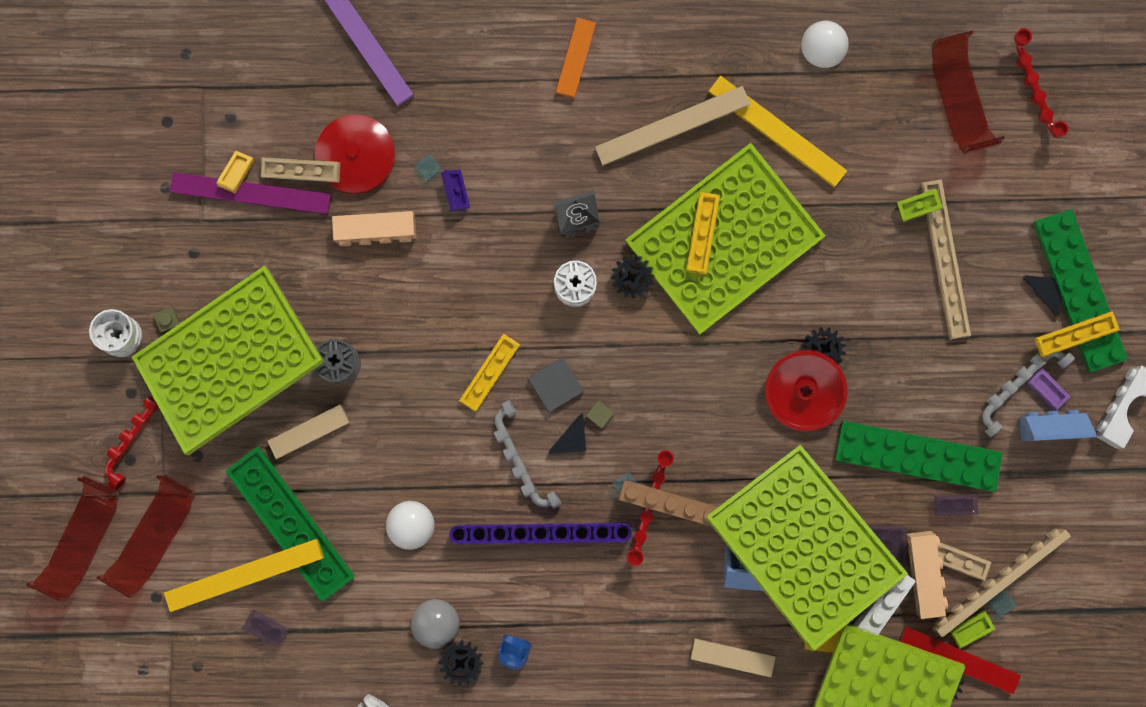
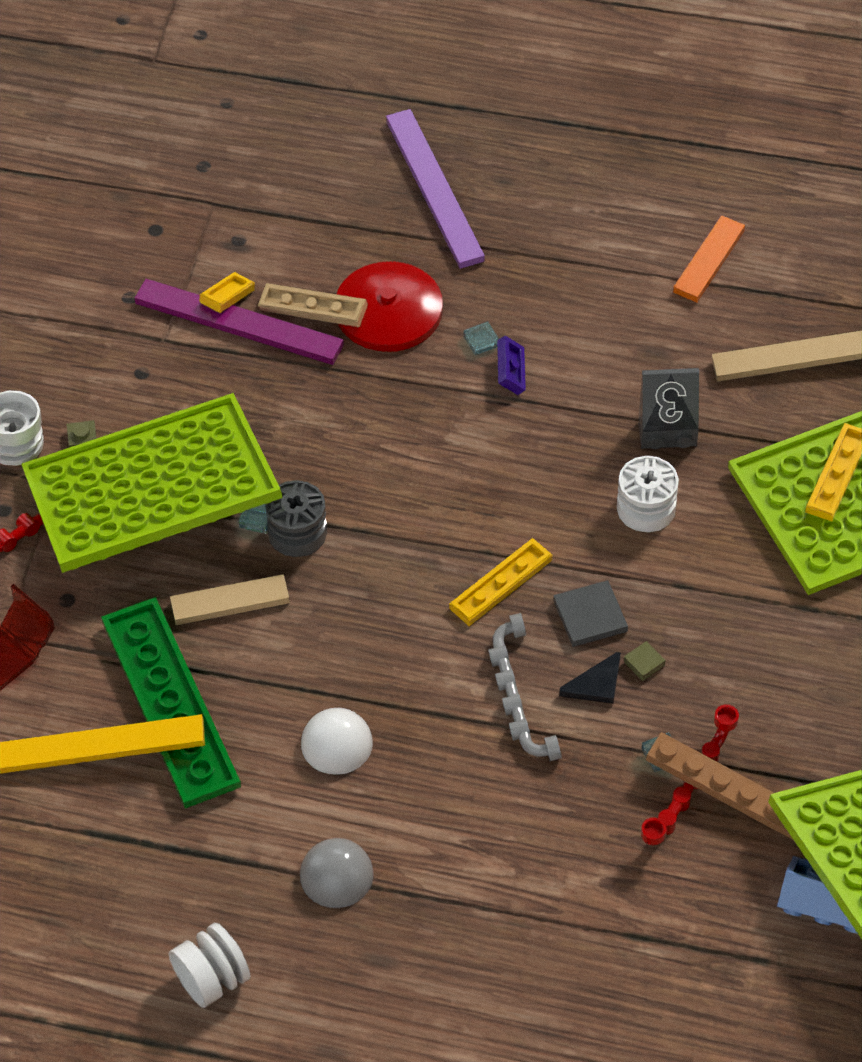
camera: 15 degrees right, 30 degrees down
clear purple plate [242,610,289,649] -> none
light nougat brick [332,211,416,246] -> none
black gear [438,639,484,686] -> none
dark purple beam [449,523,632,544] -> none
blue helmet [498,634,532,670] -> none
black gear [611,255,655,299] -> none
tan tile [690,638,775,677] -> none

